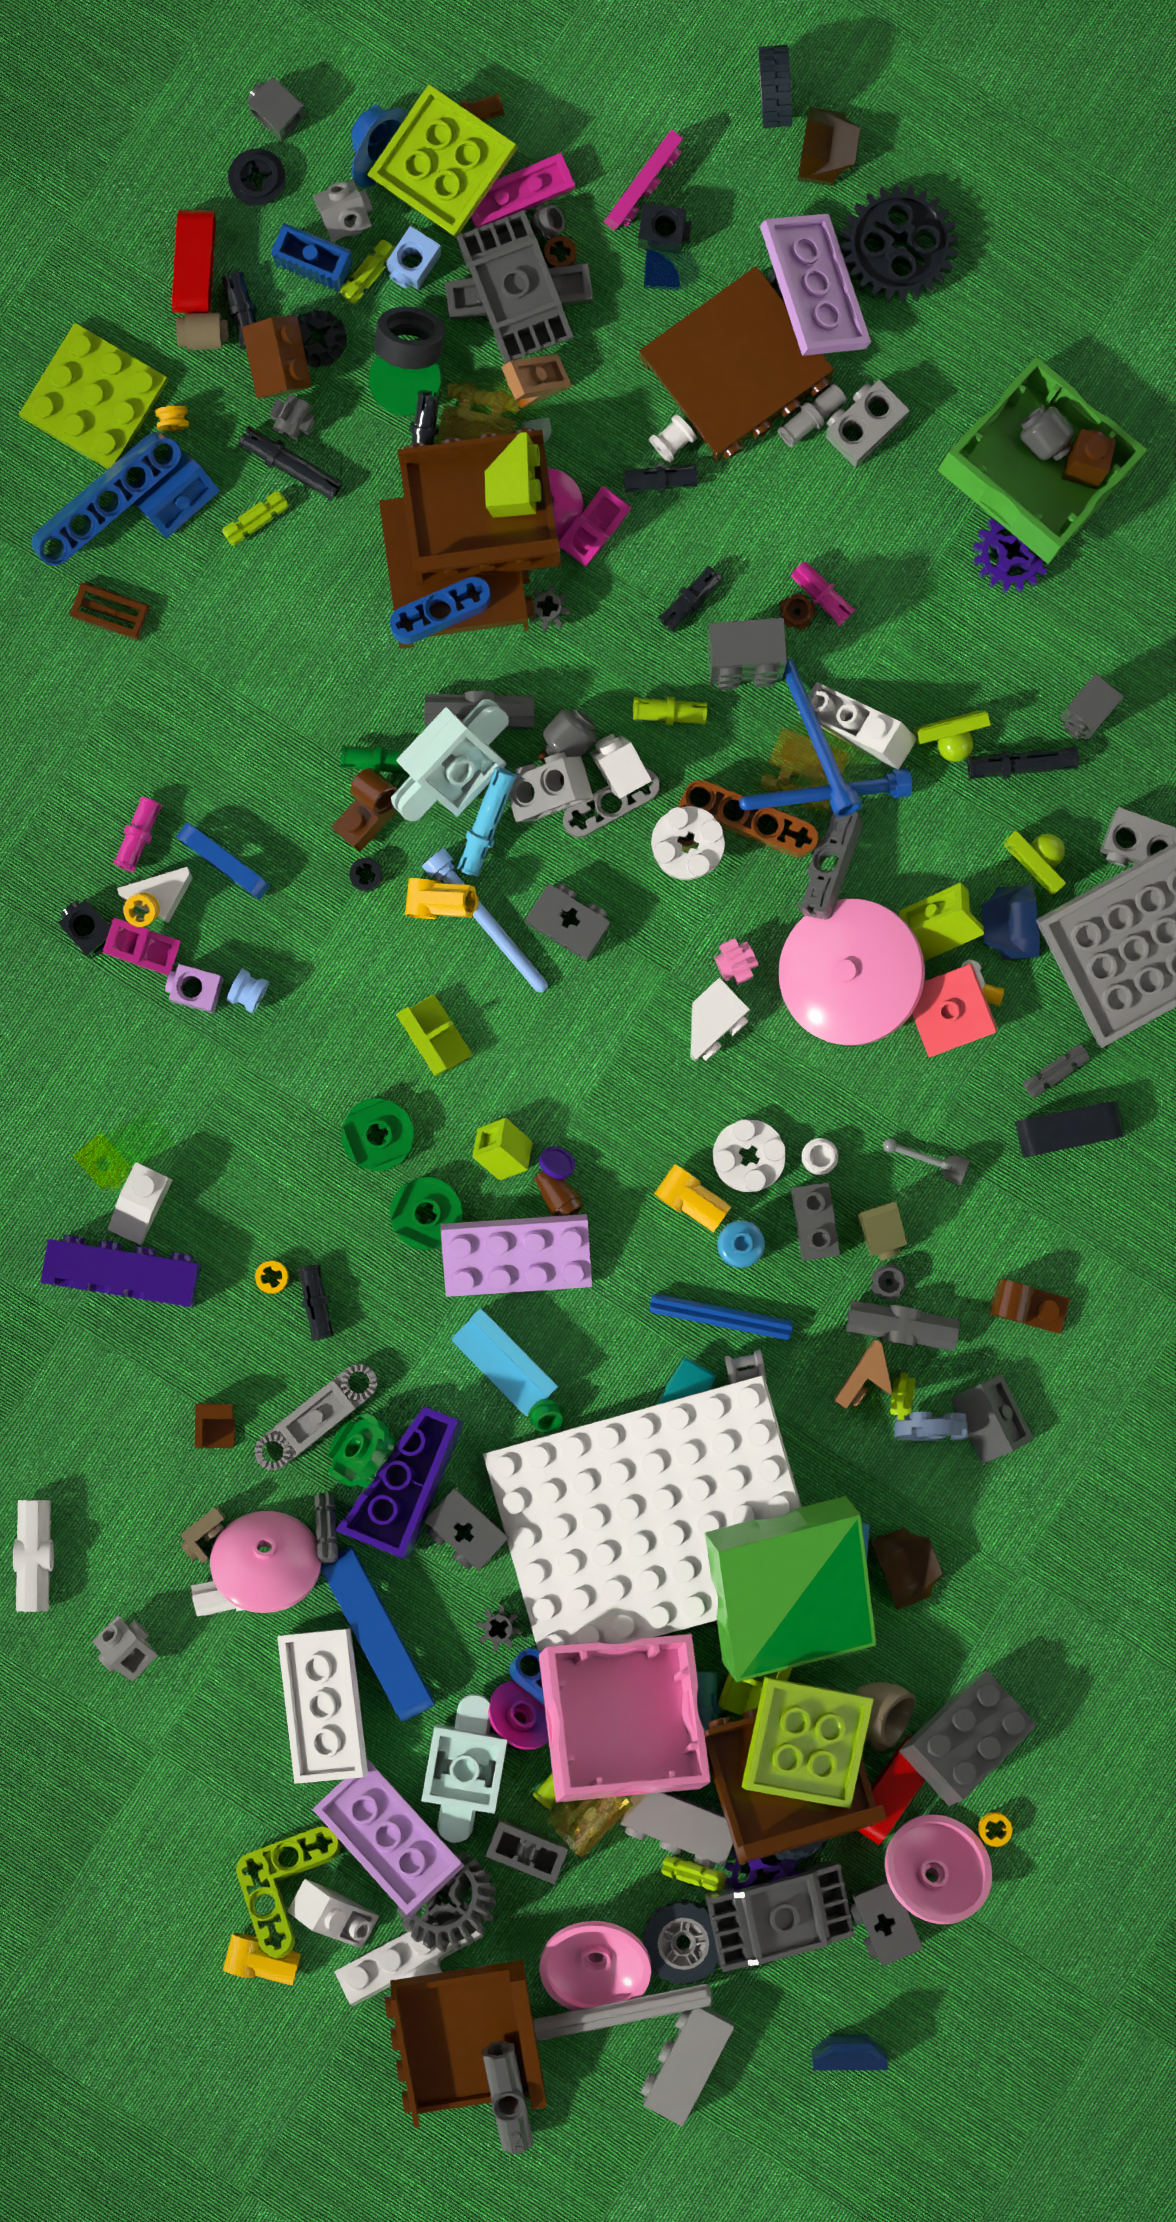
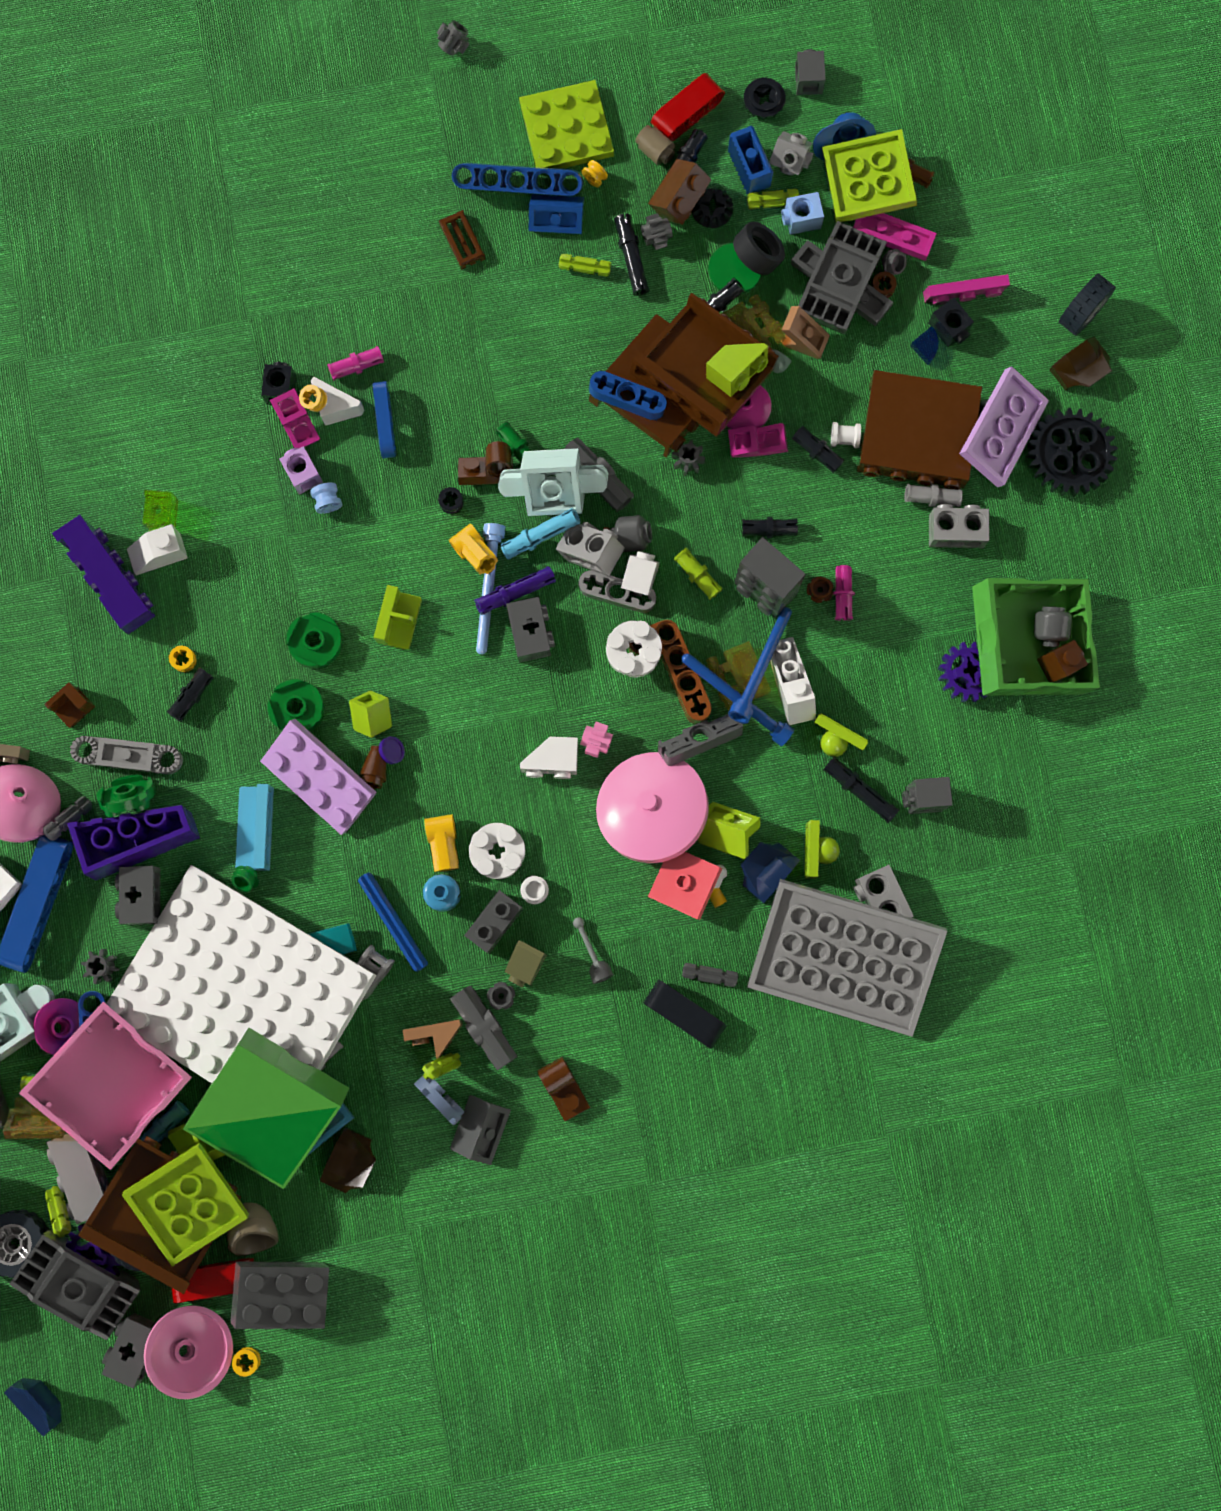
camera: 45 degrees right, 5 degrees down
none -> dark purple pin [474,566,556,615]

